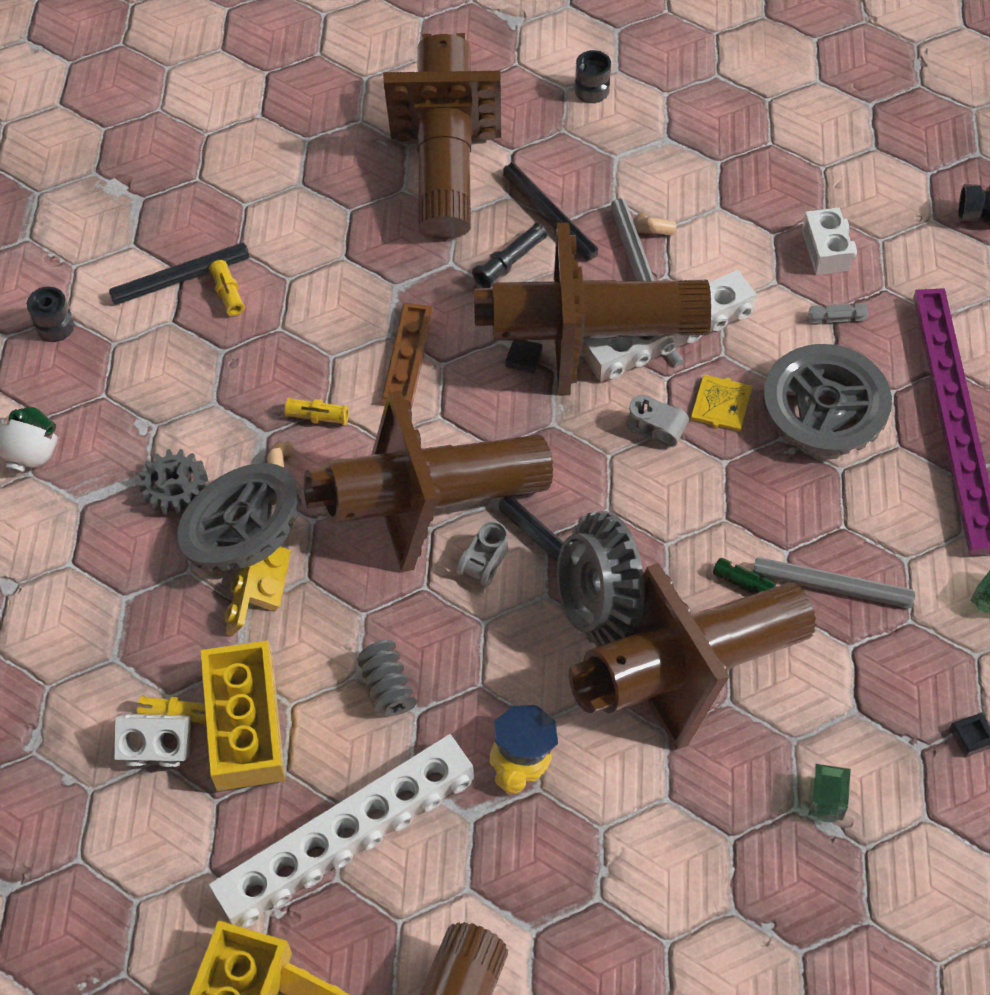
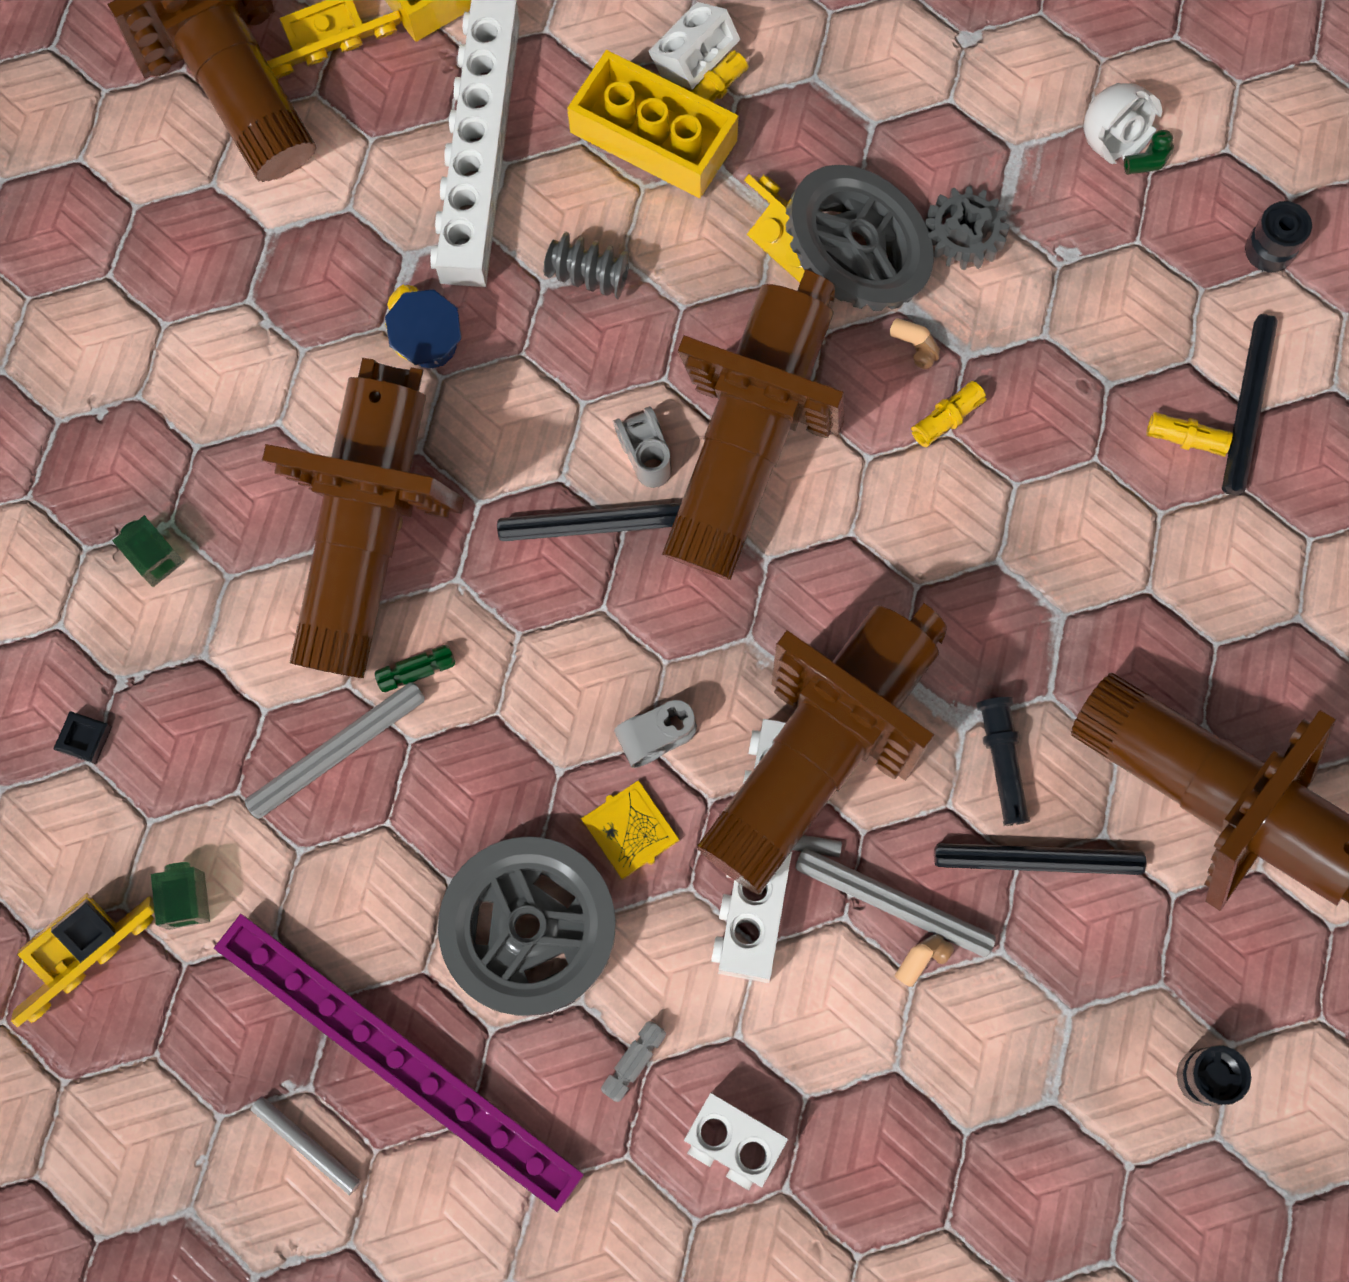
camera: 130 degrees right, 15 degrees up
dark orange tile [381,303,433,409] -> none
dark grey gear [557,511,645,647] -> none

